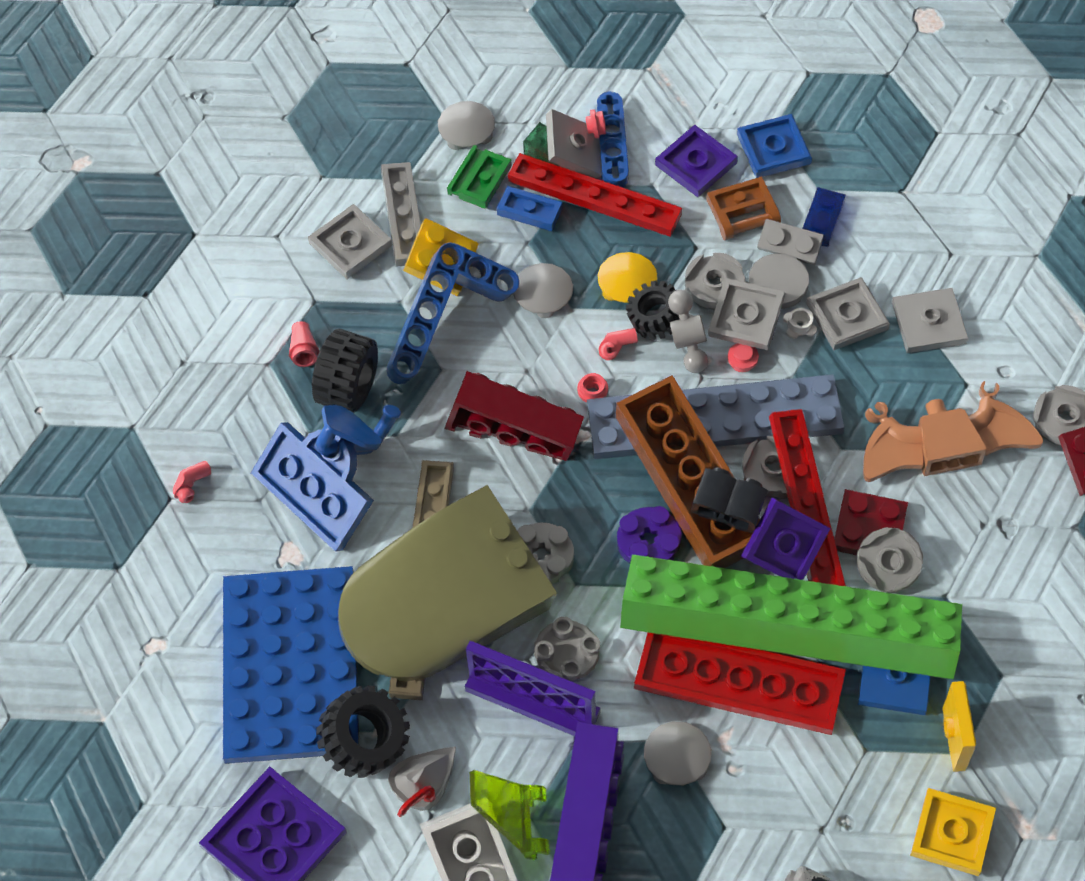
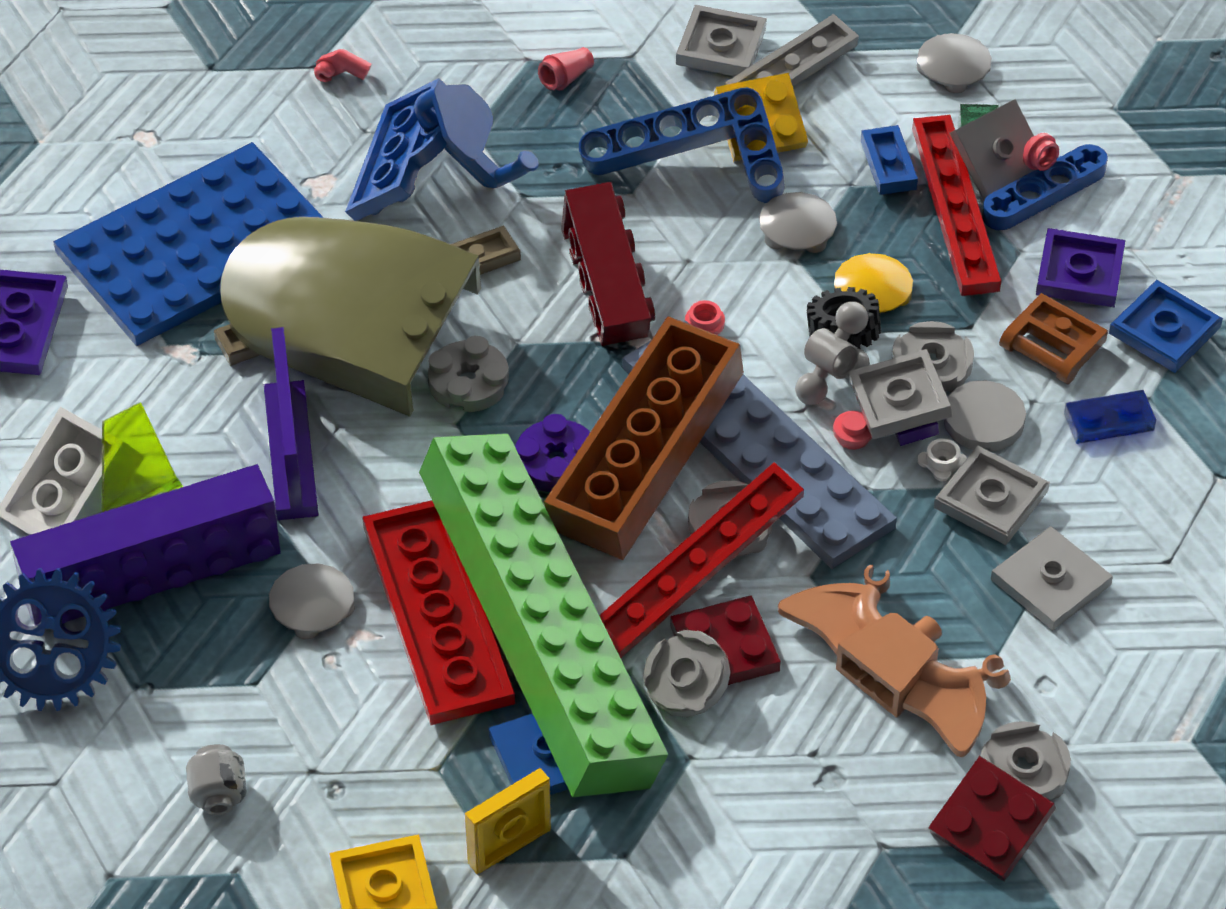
camera: 55 degrees right, 10 degrees down
black tyre [312,329,378,413] -> none
black tyre [316,685,410,778] -> none
light grey piece [388,747,456,817] -> none
green plate [447,145,512,209] -> none
light grey dish [534,617,600,681] -> none
coral arm [599,328,638,360] -> none
black brick [691,468,768,533] -> none
dark purple plate [741,498,831,580] -> none
light grey plate [757,219,824,265] -> none

